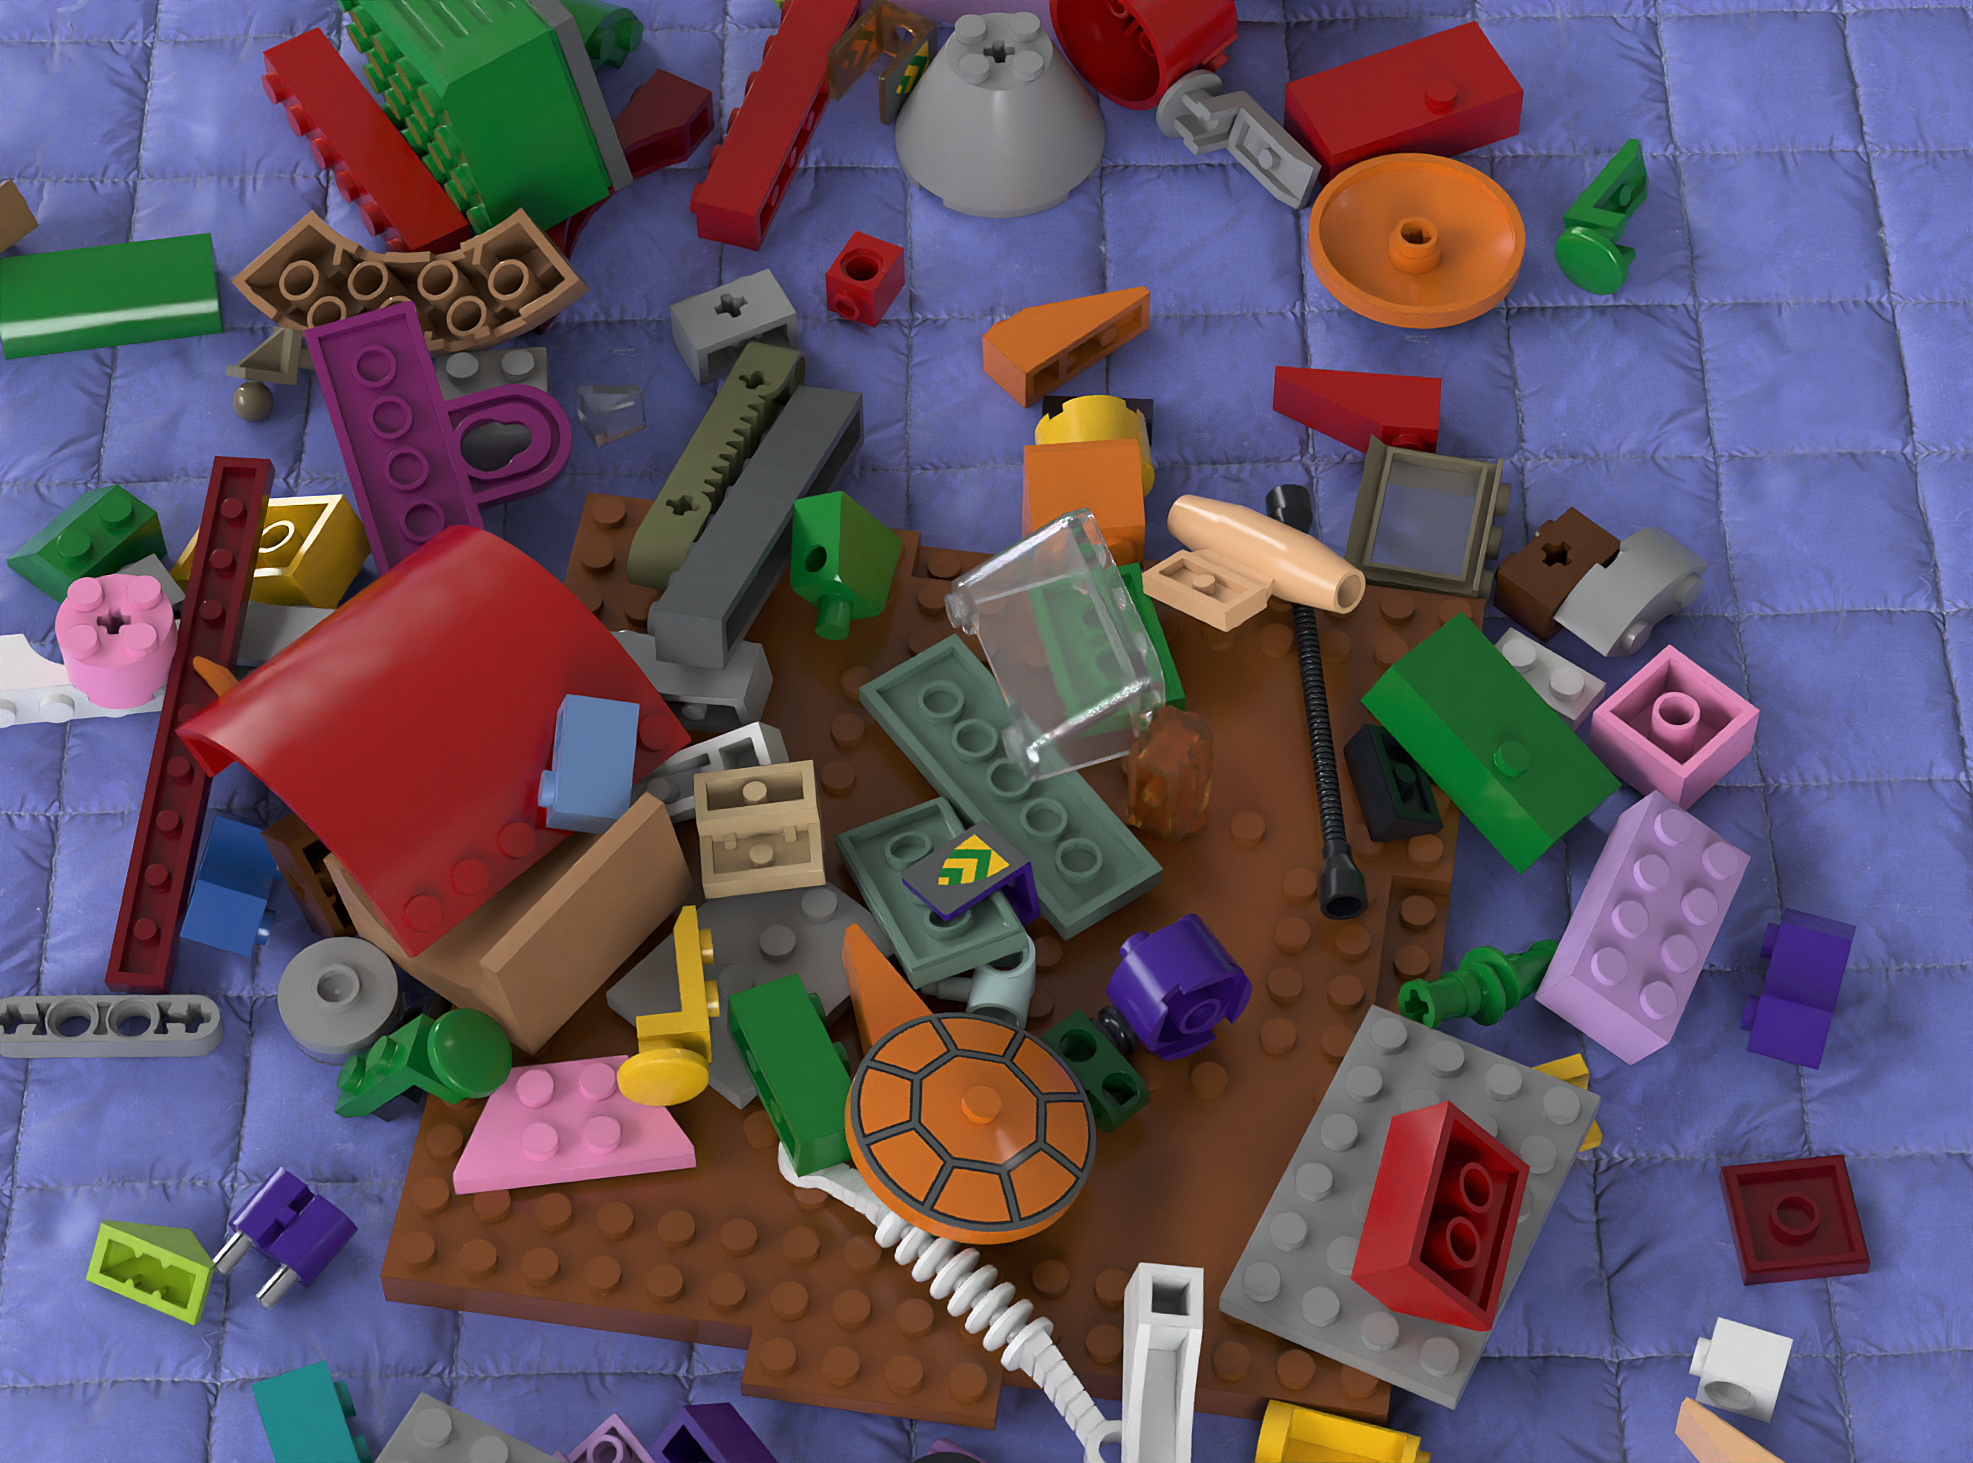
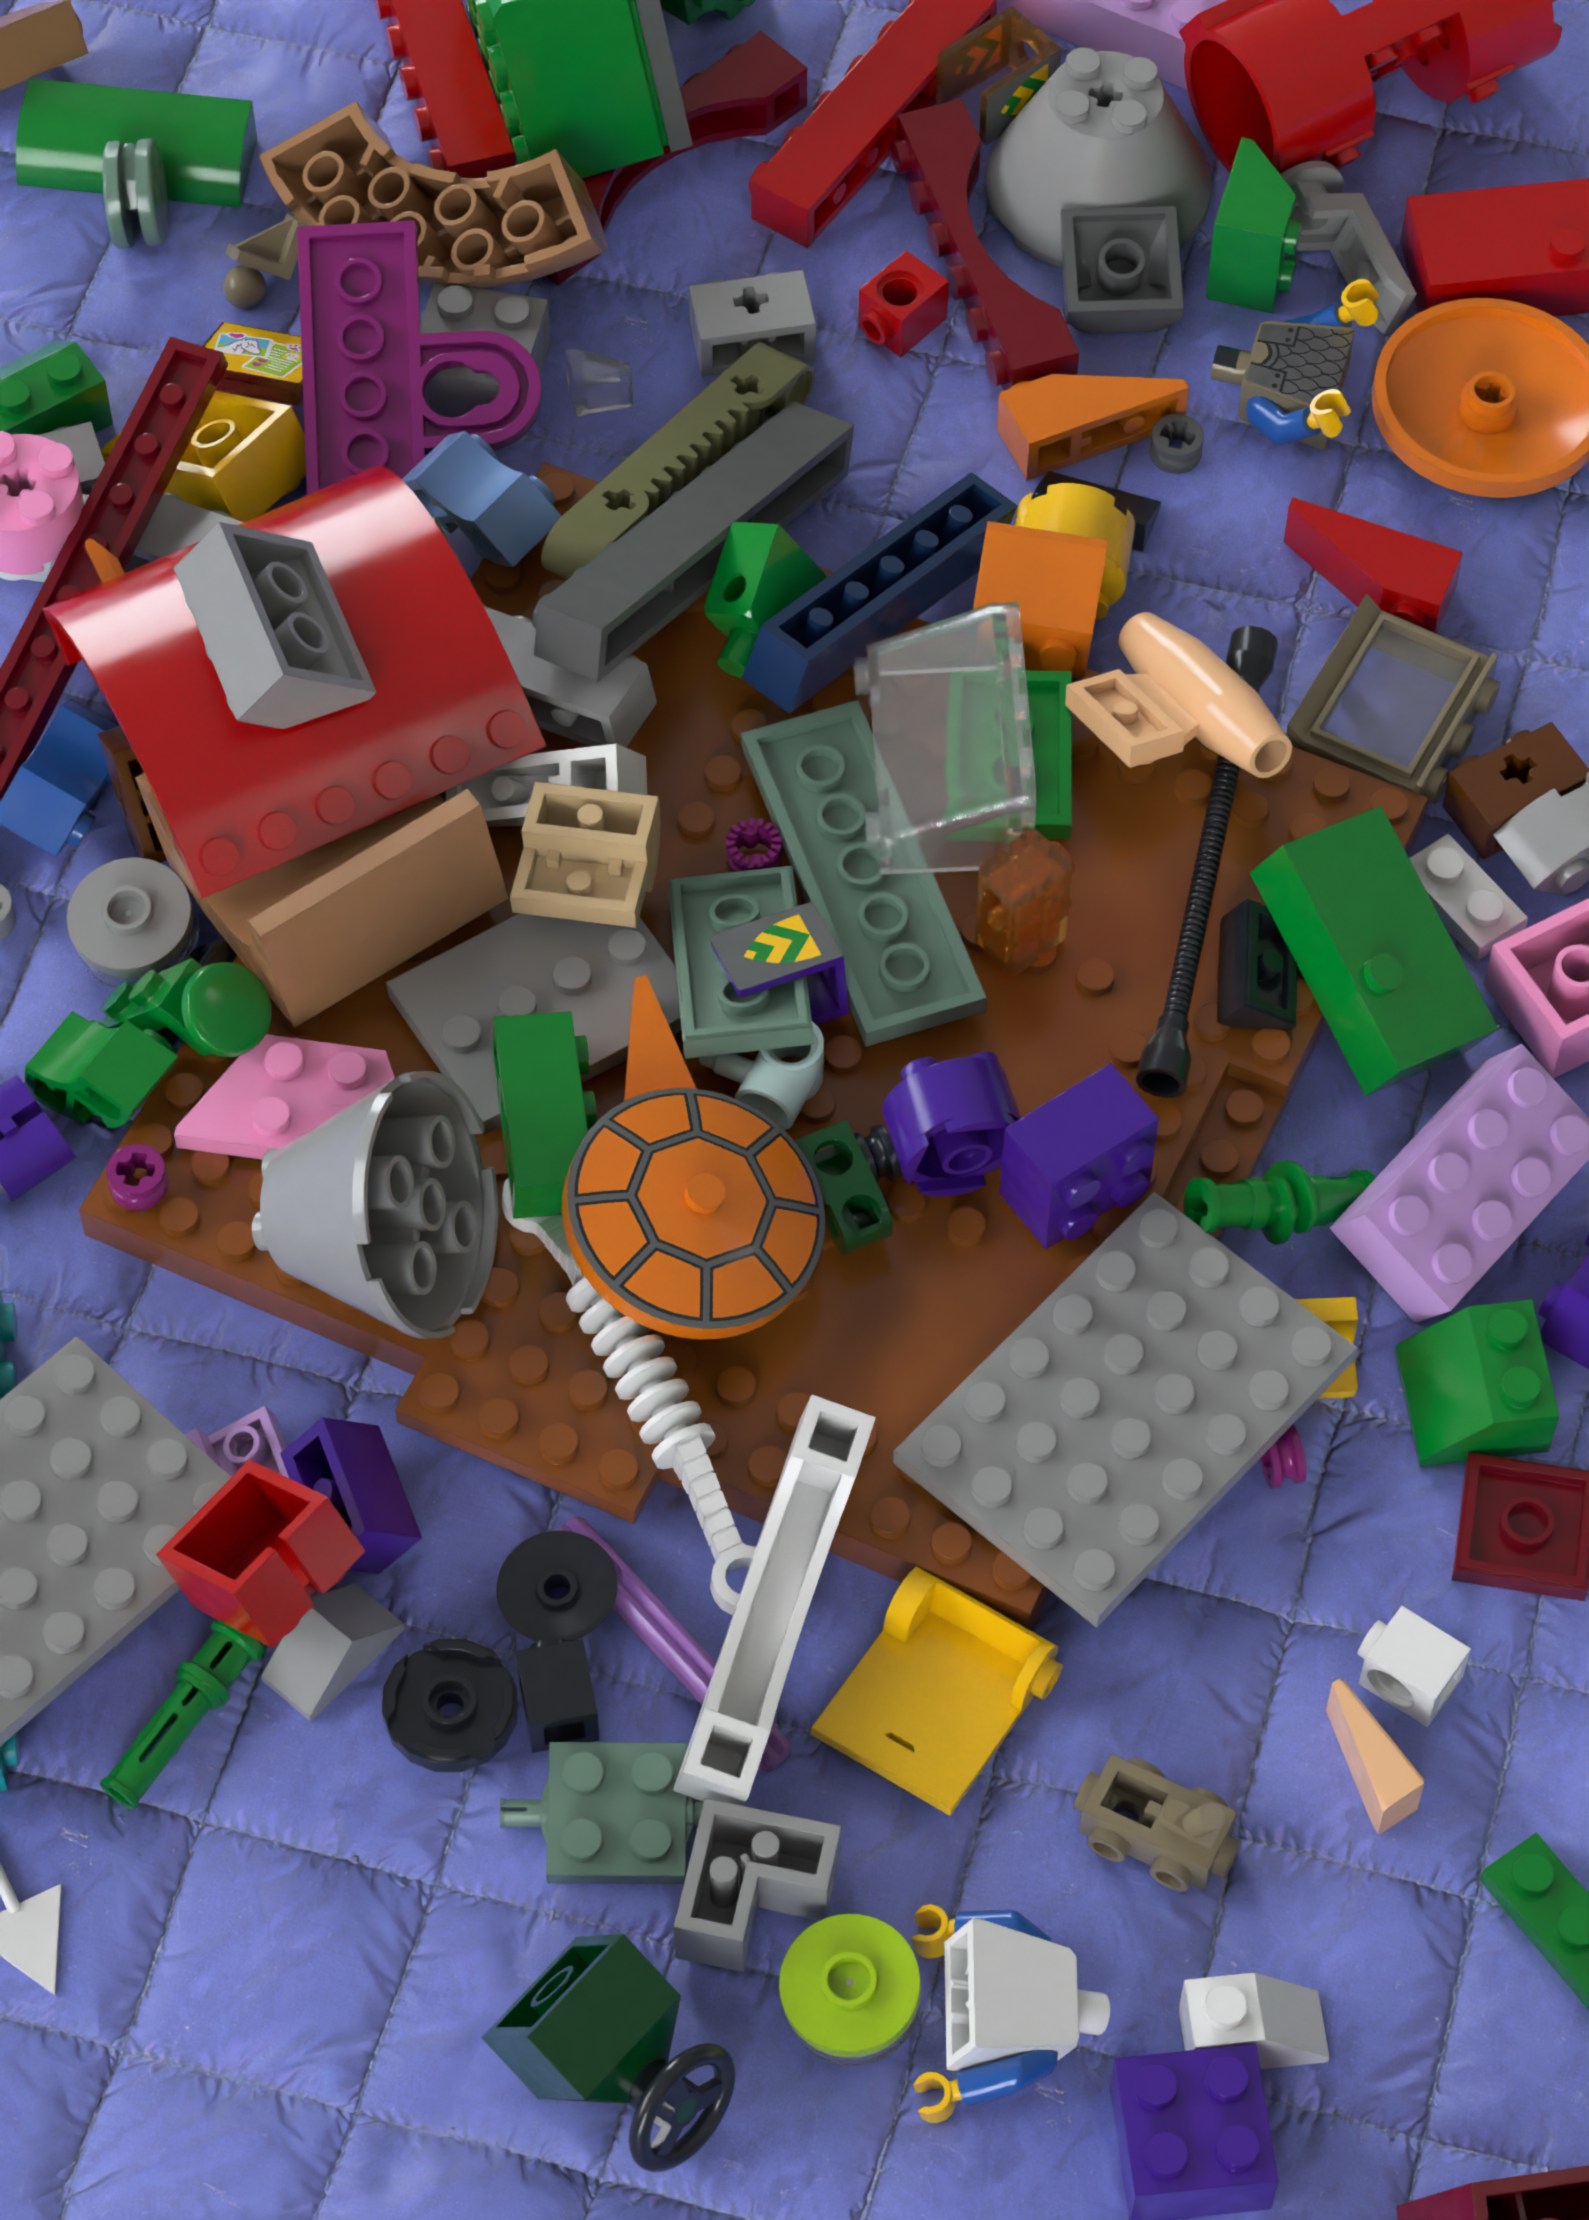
camera: 15 degrees right, 5 degrees up
medium blue brick [538,694,640,835] -> none
yellow piece [616,905,720,1106] -> none
red slope [1350,1101,1530,1332] -> none
none -> green brick [24,1011,178,1128]
none -> sand green head [102,138,168,249]
none -> magenta bush [107,1144,168,1210]
none -> light grey slope [173,522,377,729]
none -> tile [203,322,303,406]
none -> light grey cone [251,1071,498,1339]
none -> medium blue brick [402,431,562,567]
none -> magenta bush [726,818,781,872]
none -> dark blue brick [742,472,1018,714]
none -> dark red arch [890,99,1079,391]
none -> dark purple brick [999,1063,1159,1249]
none -> dark grey slope [1060,206,1184,333]
none -> dark grey bush [1150,414,1204,474]
none -> green slope [1206,137,1303,314]
none -> torso [1211,279,1380,450]
none -> magenta bush [1260,1424,1307,1489]
none -> green slope [1394,1299,1559,1467]

